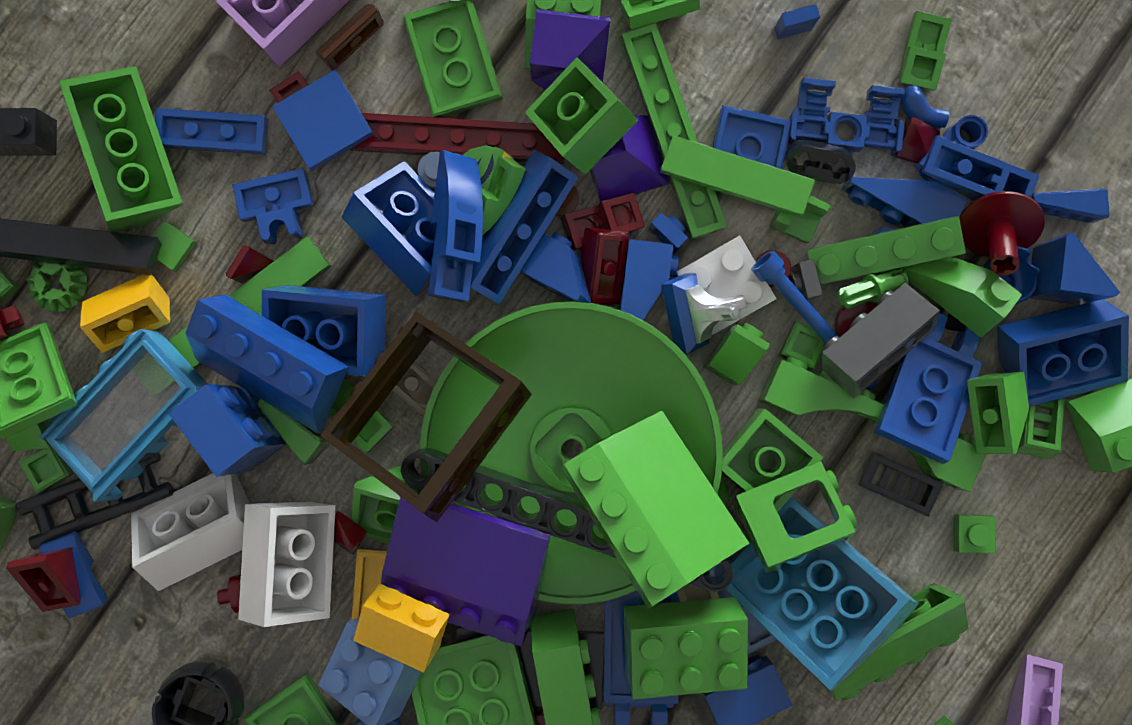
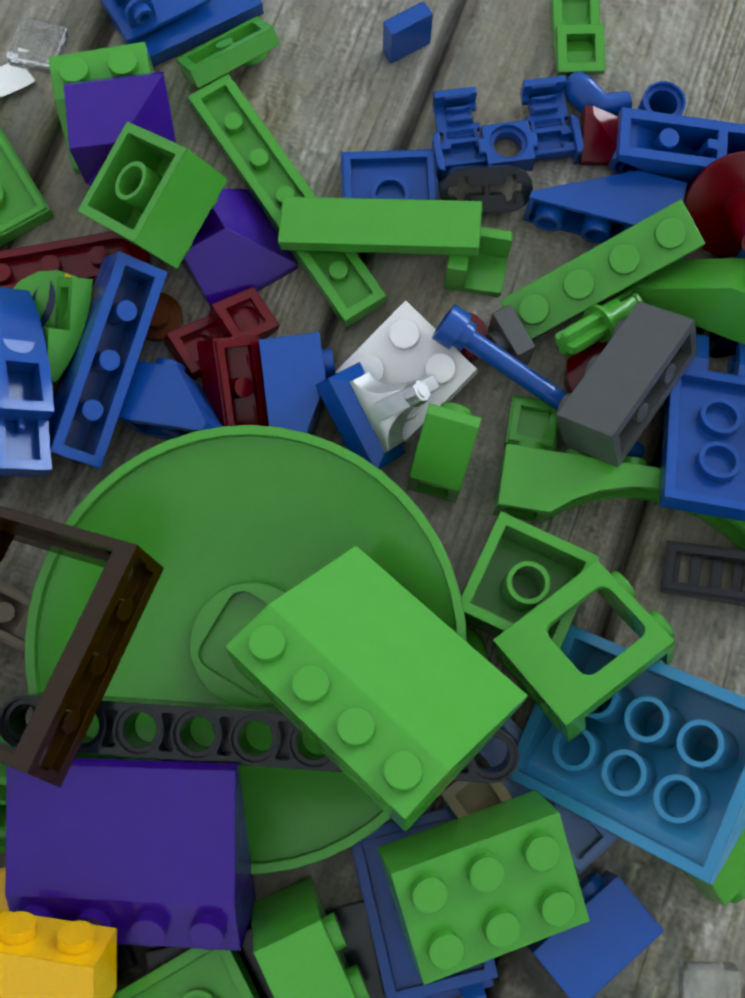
camera: 15 degrees left, 10 degrees down
blue plate [649,212,688,253] -> none

